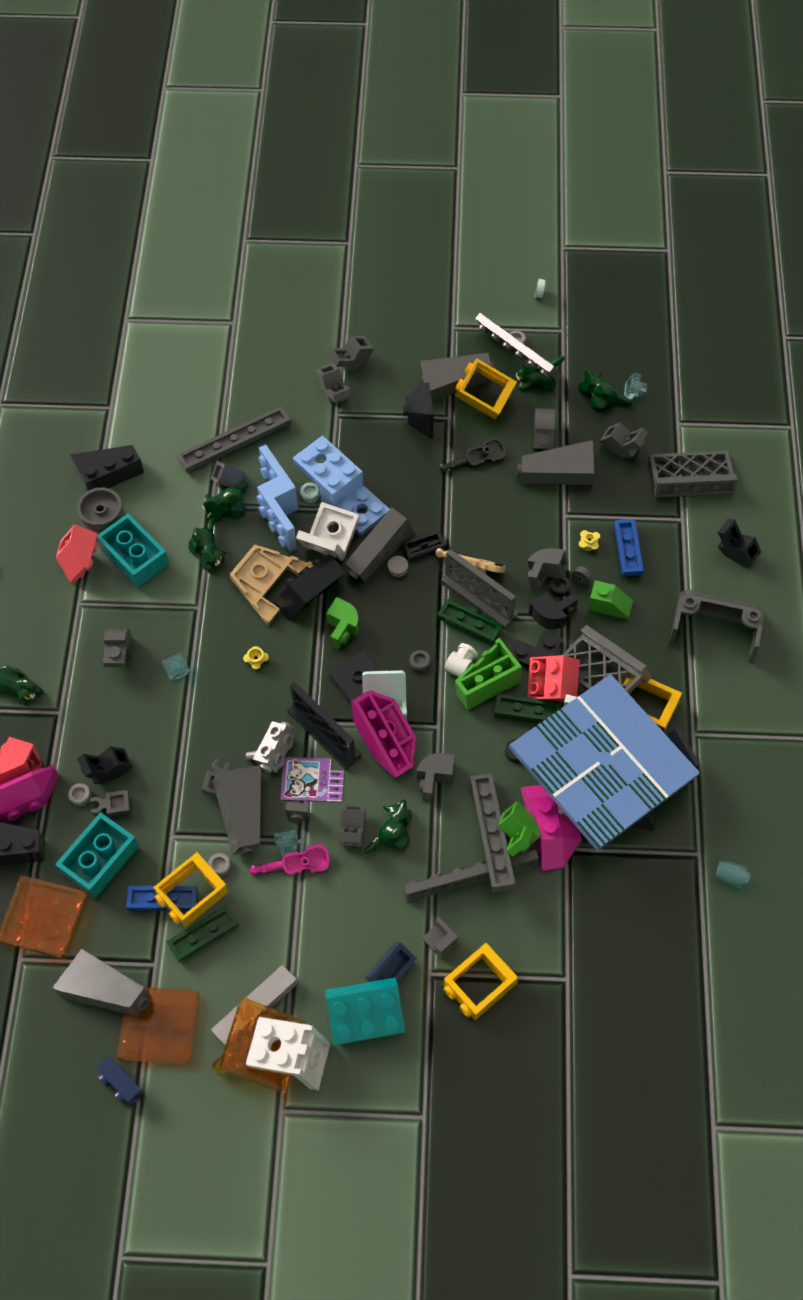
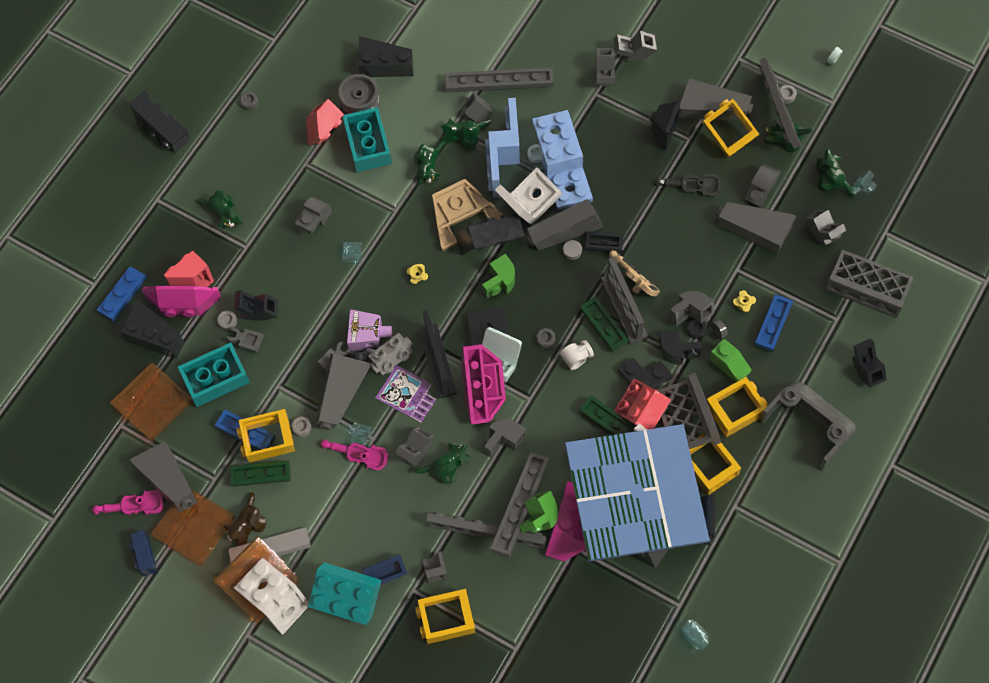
camera: 30 degrees right, 5 degrees up
dark grey plate [286,802,310,822] -> none
bright green wedge [455,638,523,710] -> none
none -> dark pink piece [92,490,164,515]
none -> dark brown animal [224,492,267,546]
none -> lavender torso [347,310,392,351]
none -> black tile [348,350,368,361]
none -> yellow window [706,377,768,437]

